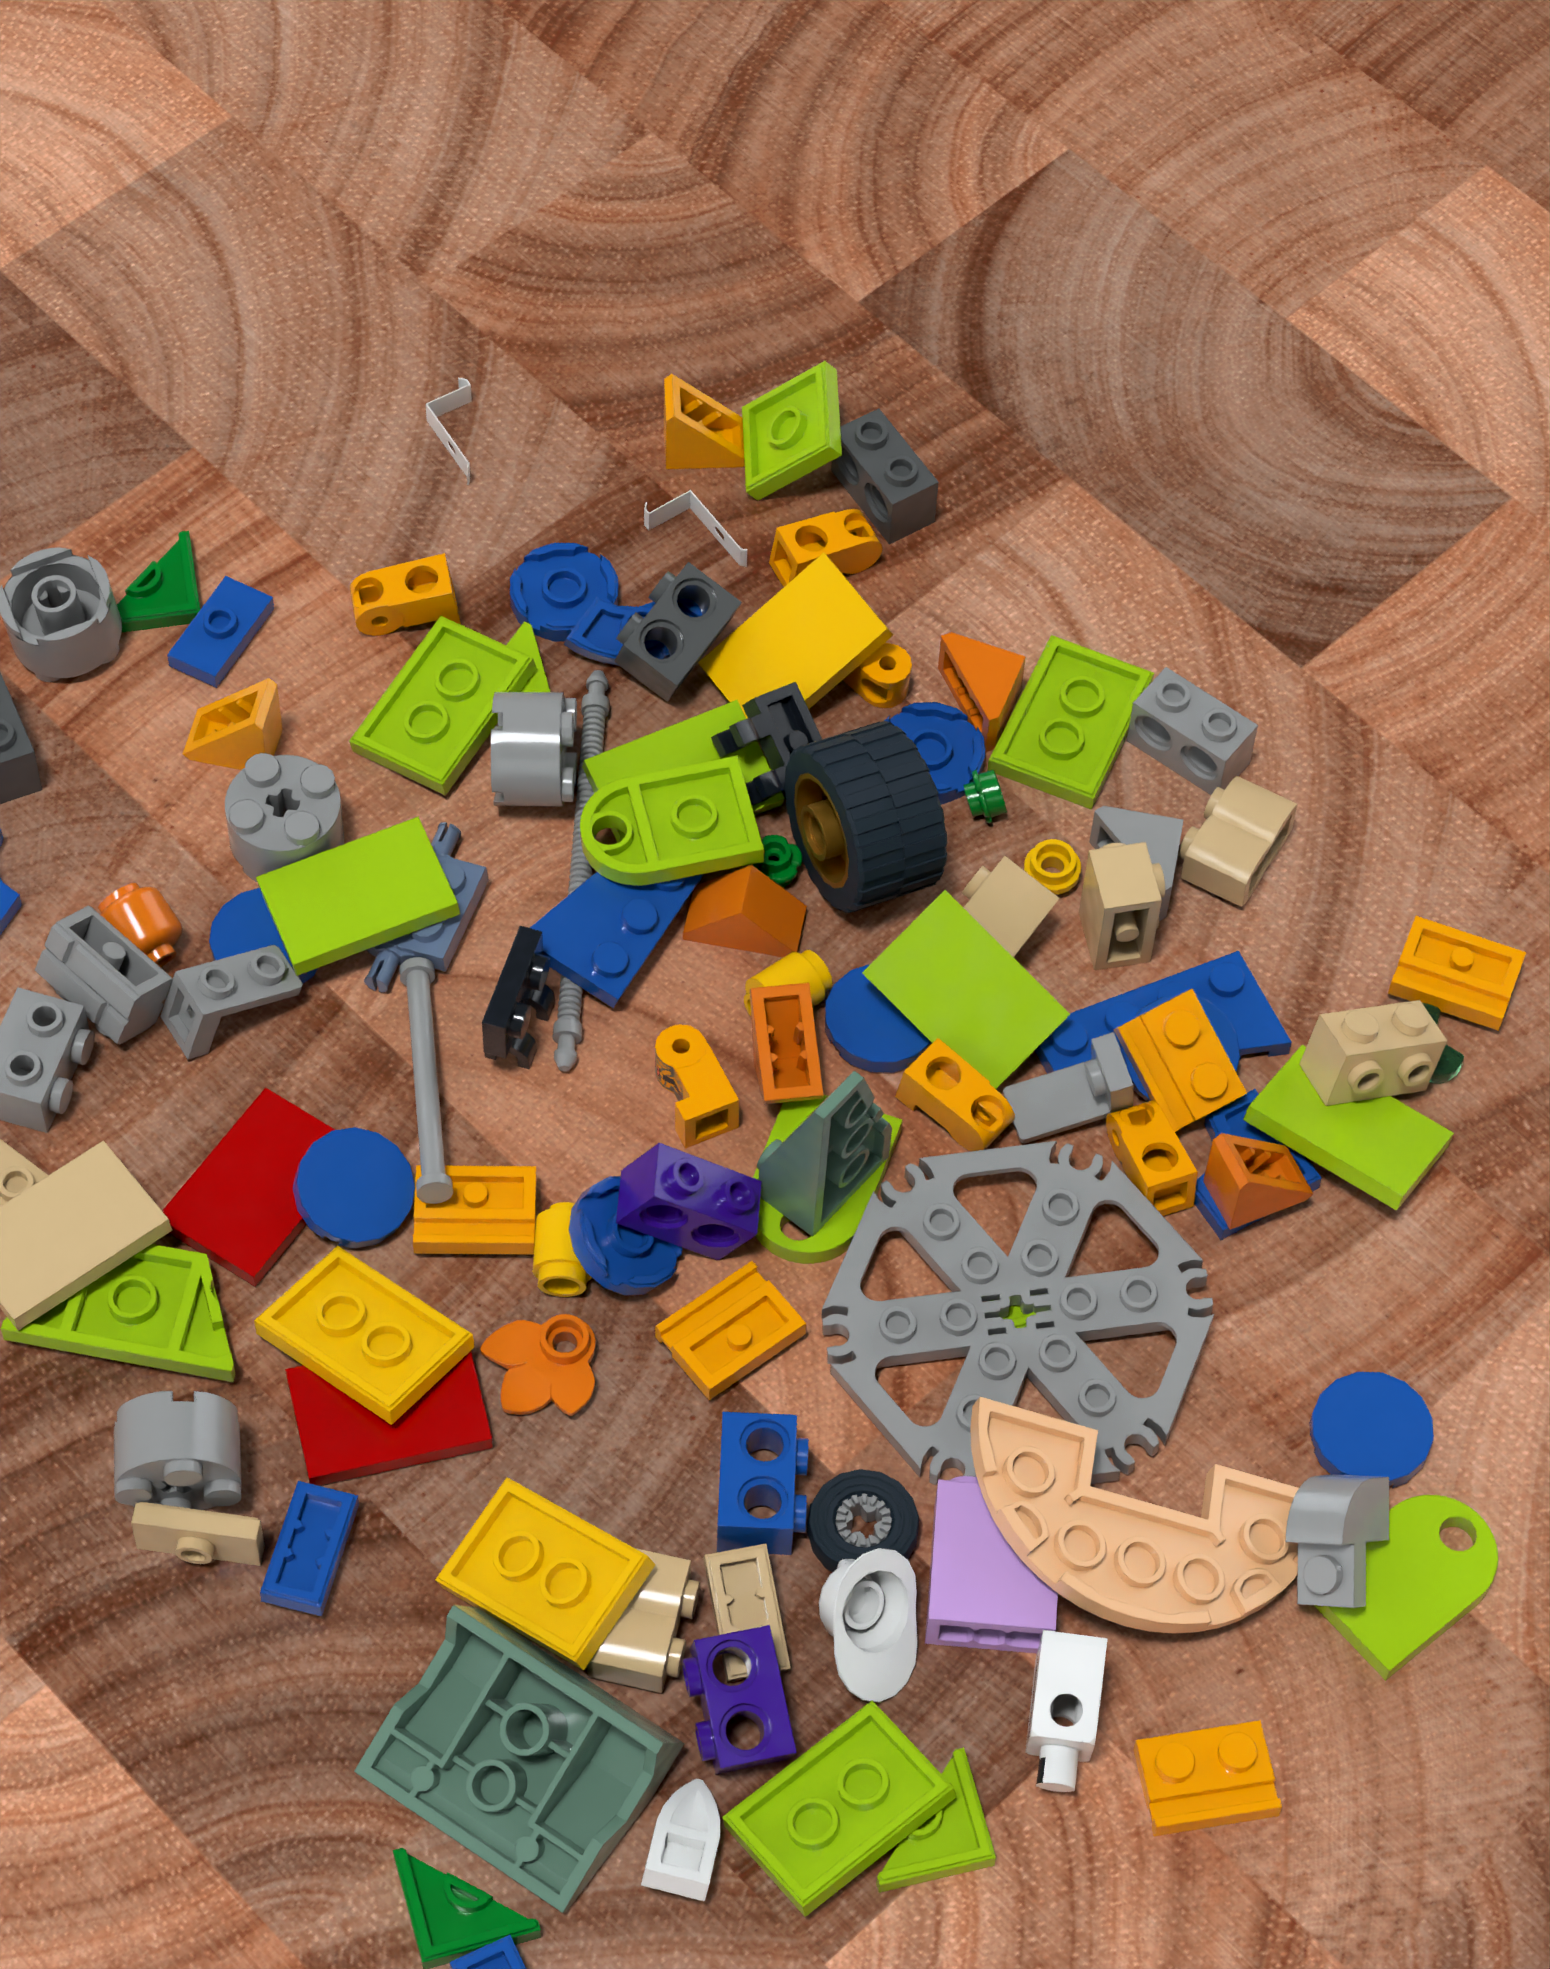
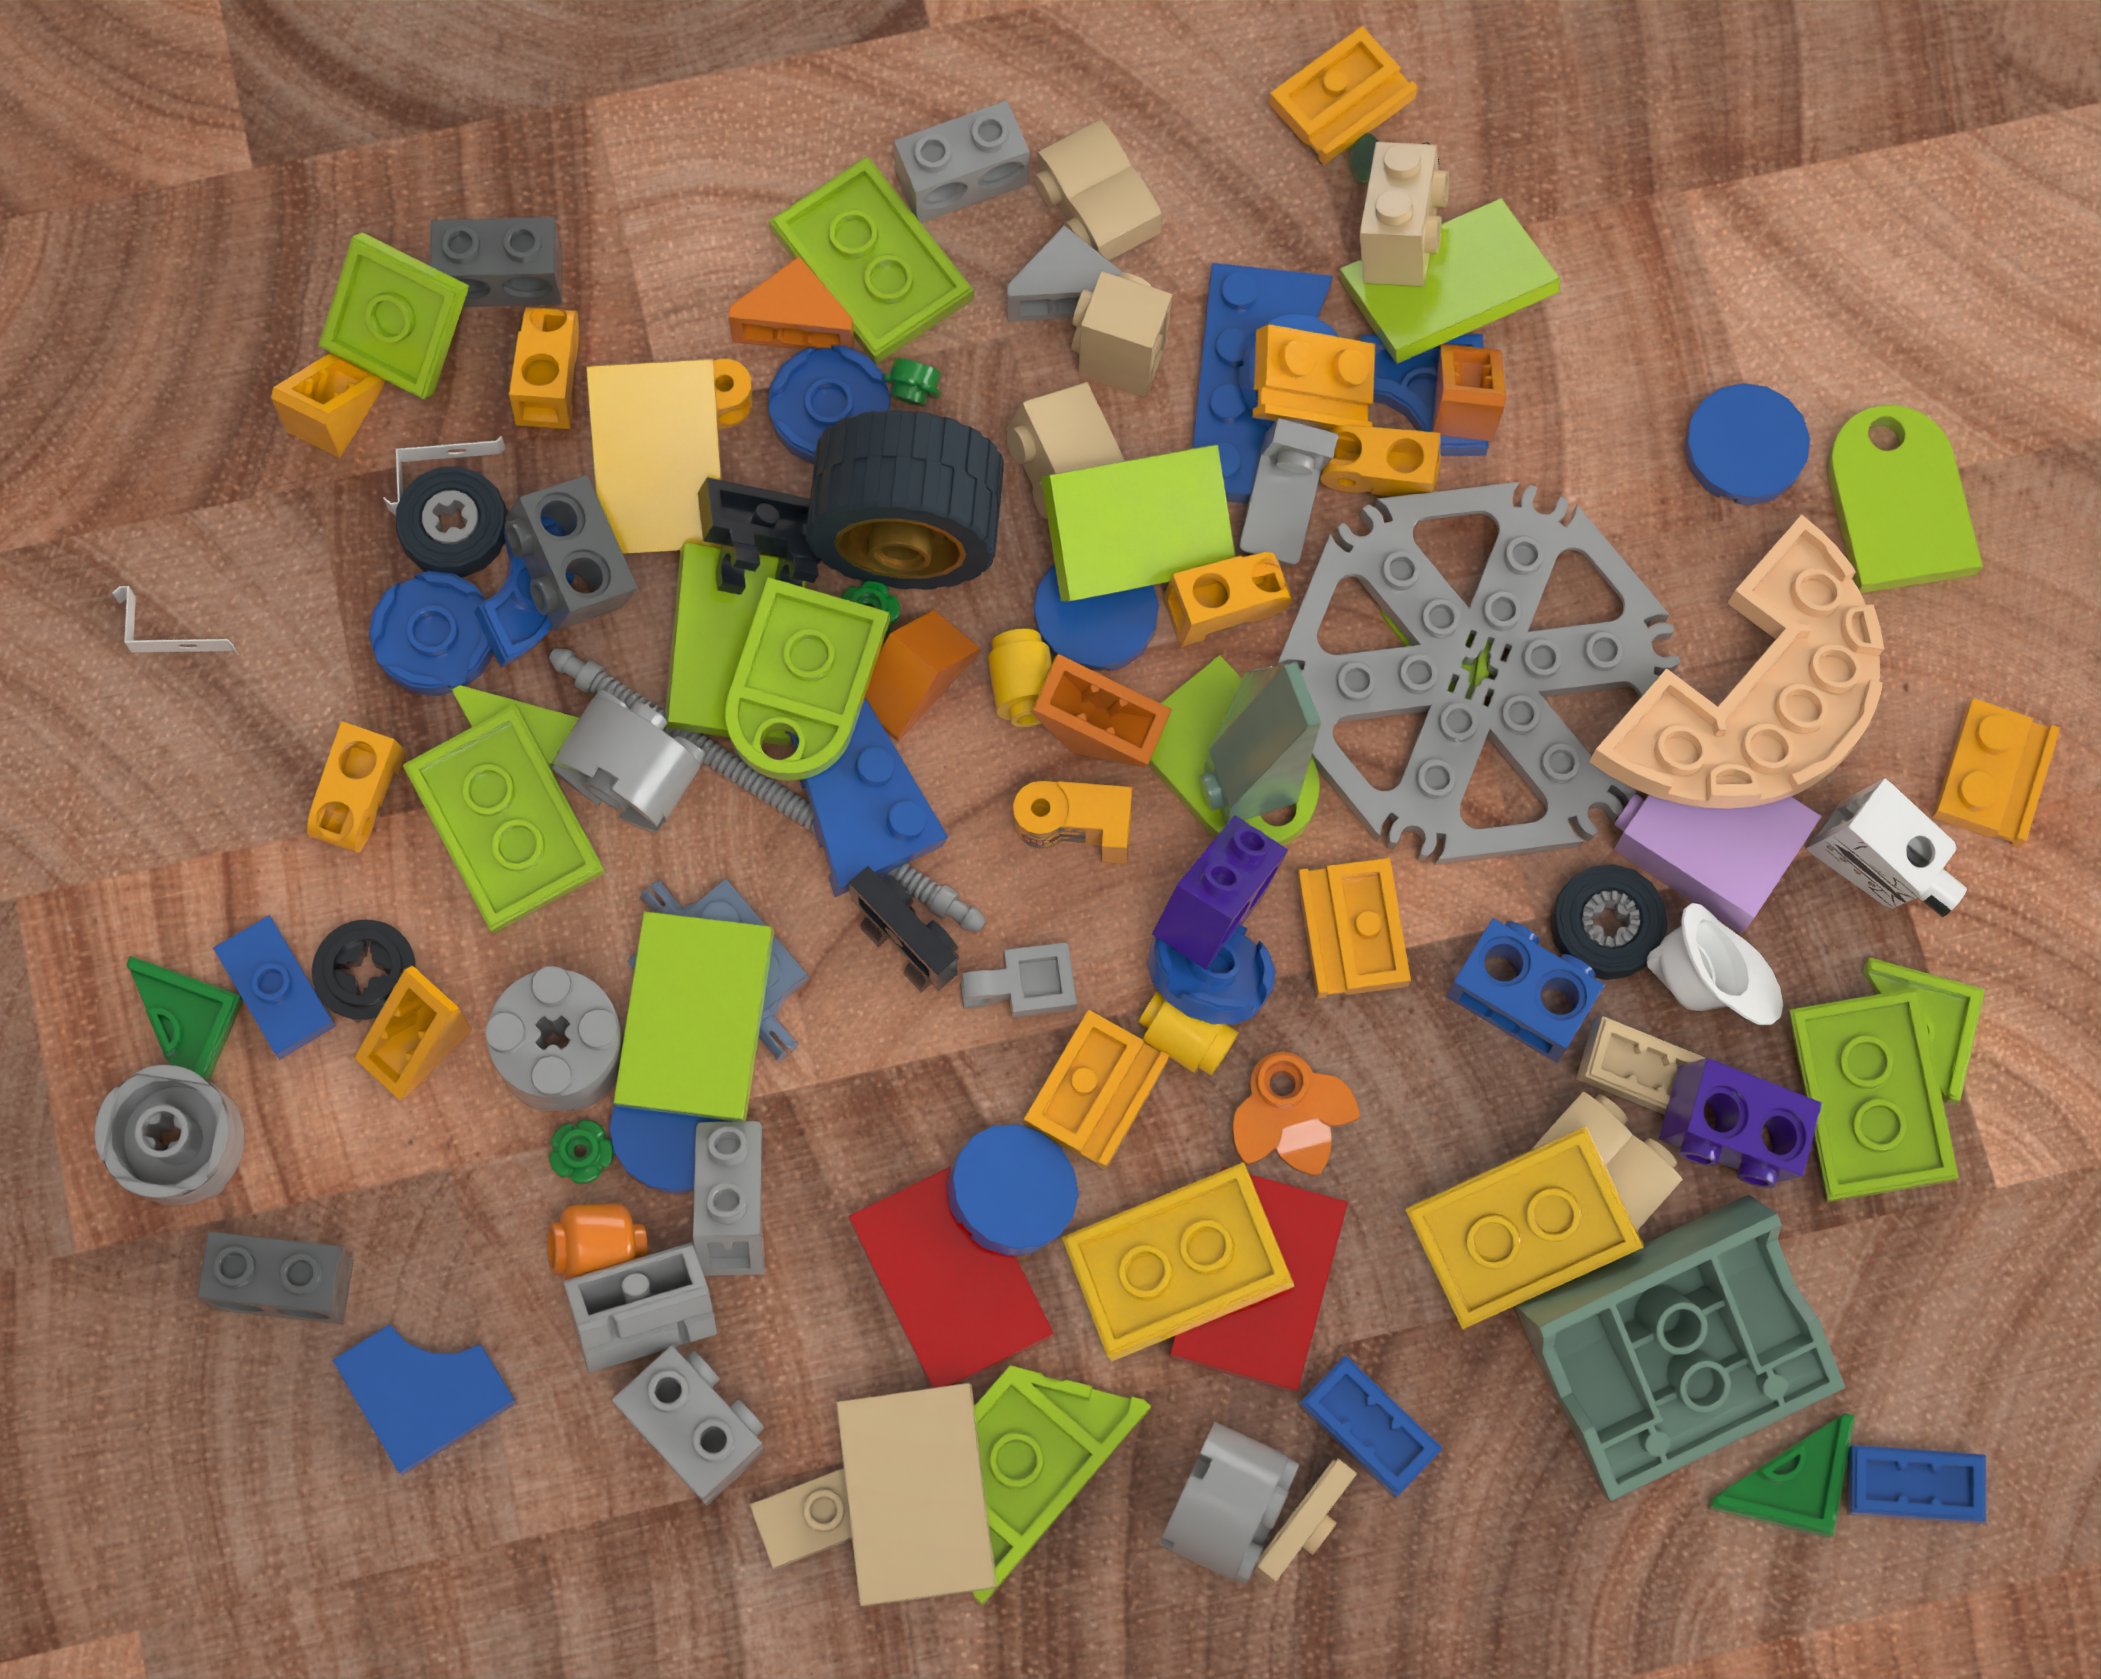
camera: 60 degrees left, 15 degrees up
light grey bar [399,957,453,1204] -> none
white plate [641,1778,720,1901] -> none
yellow plate [1024,839,1081,895] -> none
light grey brick [1286,1474,1389,1608] -> none
none -> black gear [312,919,416,1023]
none -> black bush [396,466,508,577]
none -> green plate [549,1120,614,1184]
none -> light grey plate [960,942,1077,1018]

